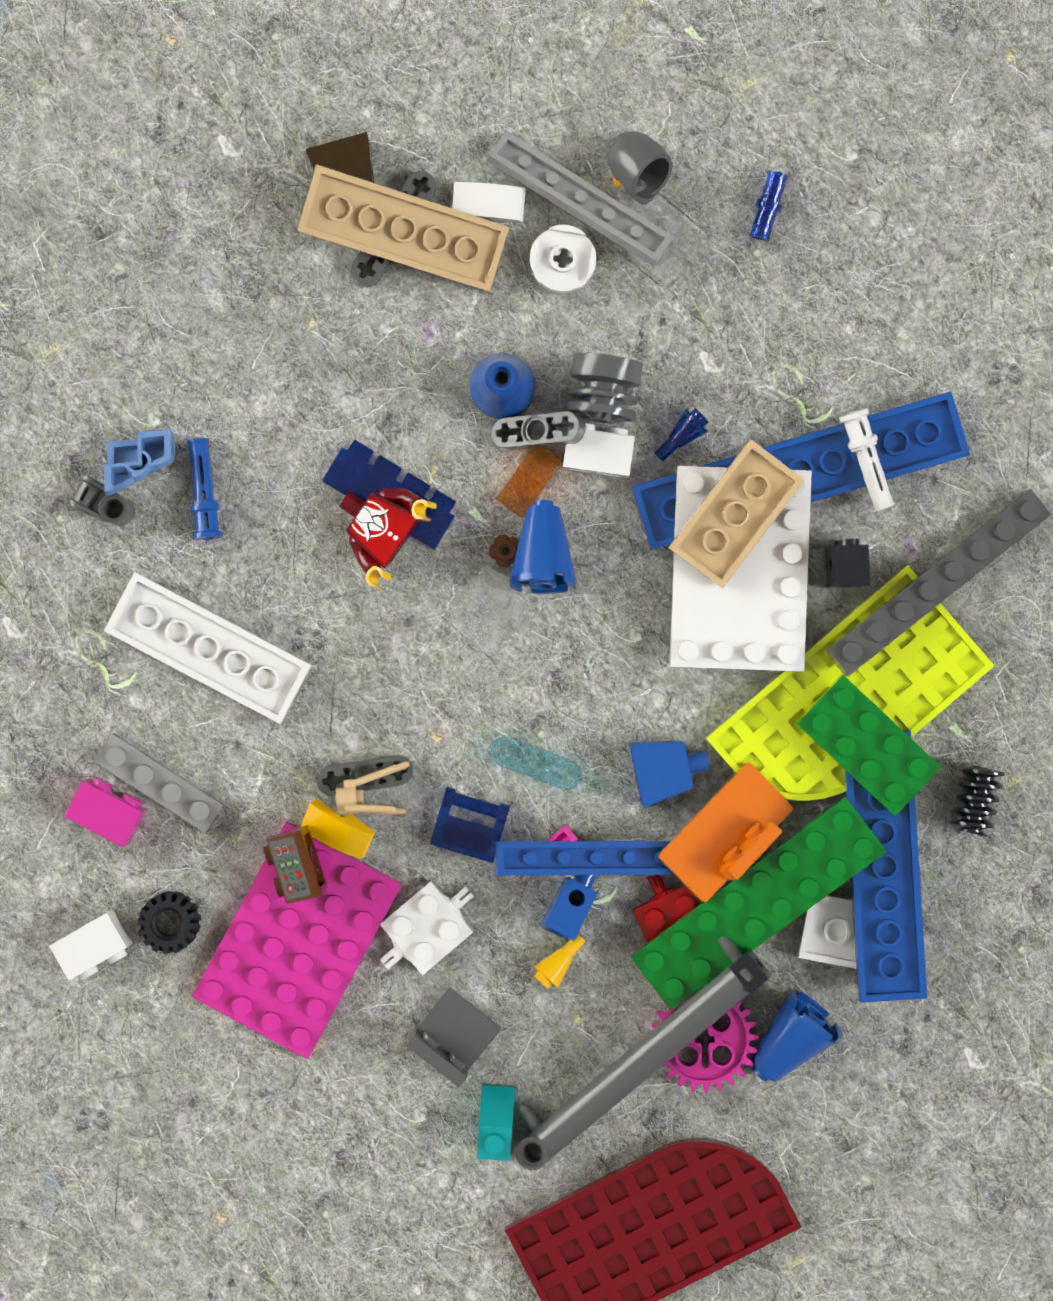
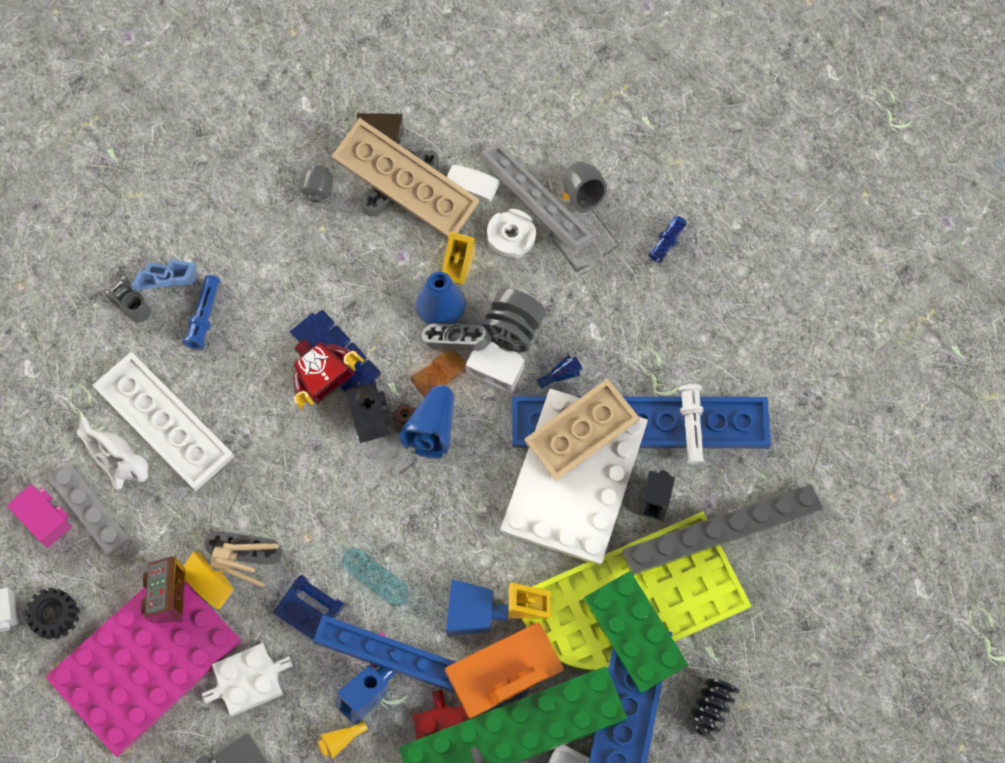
camera: 15 degrees right, 20 degrees down
none -> white animal [77,416,149,489]
none -> dark grey head [300,165,334,202]
none -> black brick [346,382,392,444]
none -> yellow slope [441,231,475,285]
none -> yellow slope [508,583,551,619]

